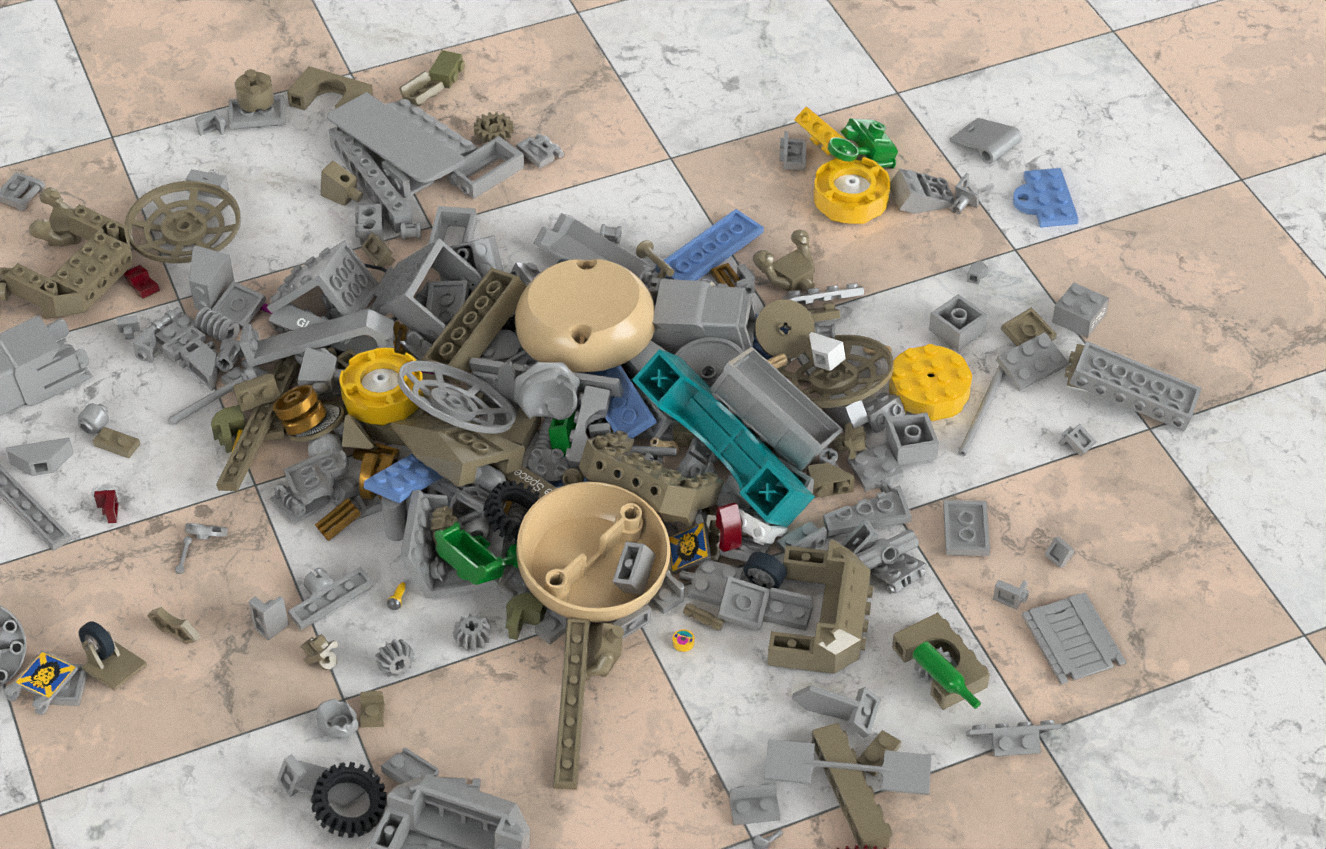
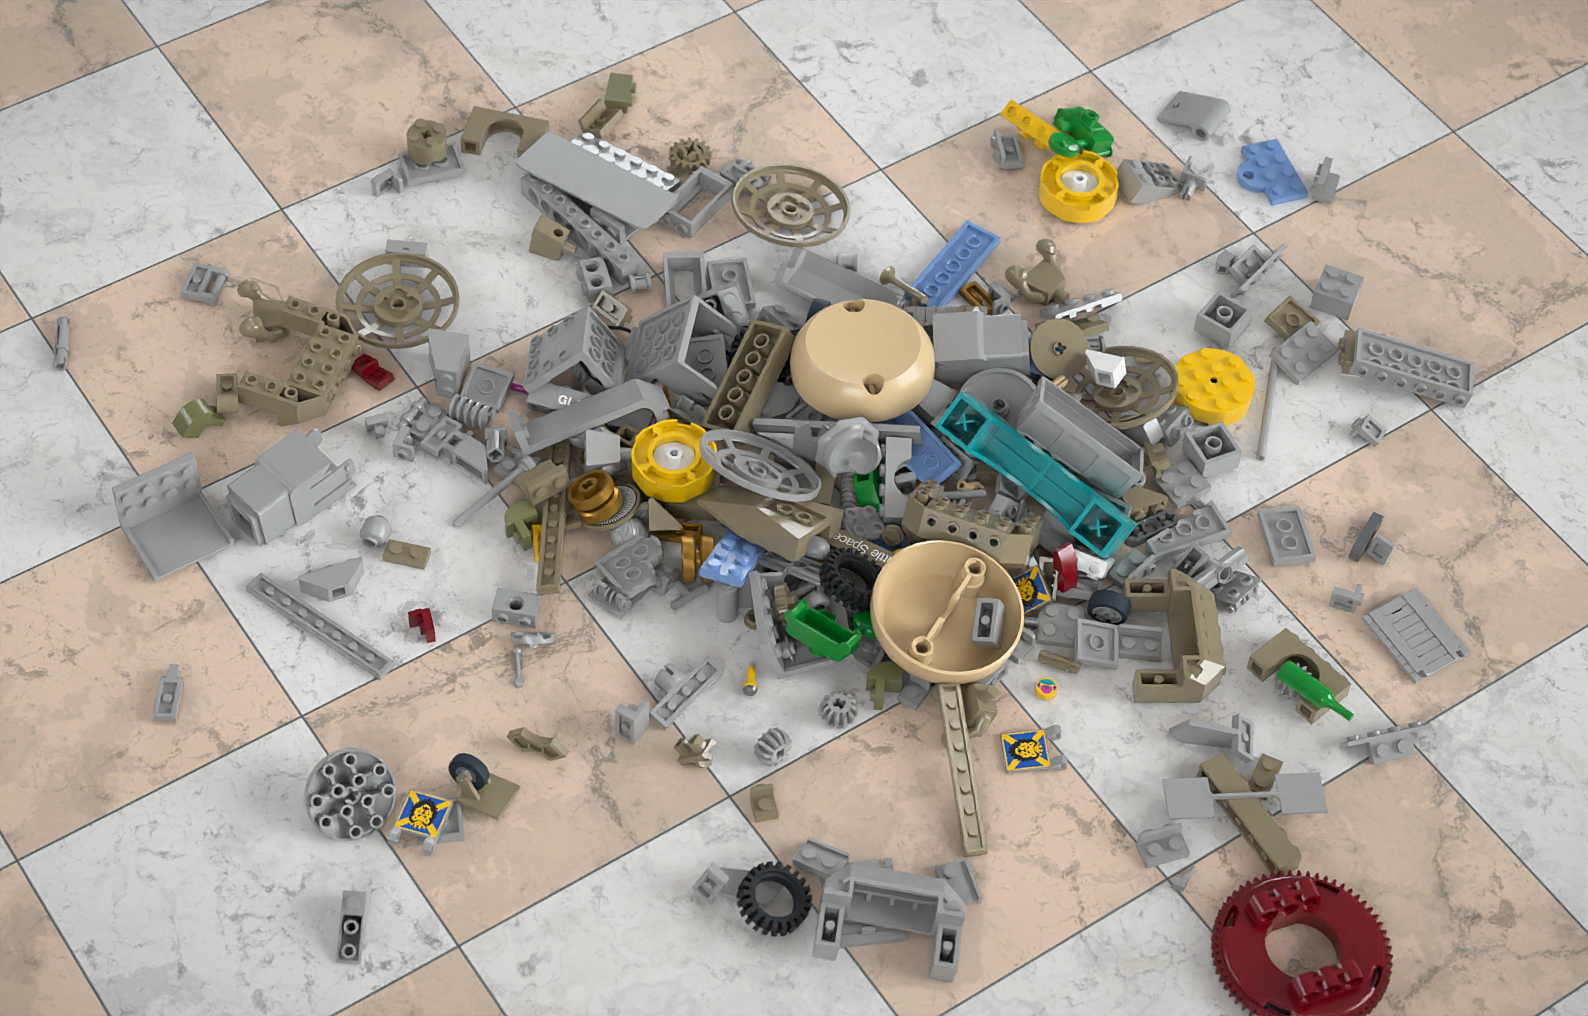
camera: 15 degrees left, 5 degrees up
pearl gold tile [315,498,362,541] -> none
light grey hair [316,699,358,737] -> none
none -> light grey brick [492,588,541,629]
none -> light grey plate [707,258,756,309]
none -> dark tan dish [732,163,850,247]
none -> light grey plate [935,859,982,906]
none -> flag [1000,725,1067,774]
none -> dark grey beam [1124,510,1179,547]
none -> light grey bracket [1228,243,1287,298]
none -> light grey bracket [1311,157,1340,204]
none -> dark grey beam [1348,512,1384,562]

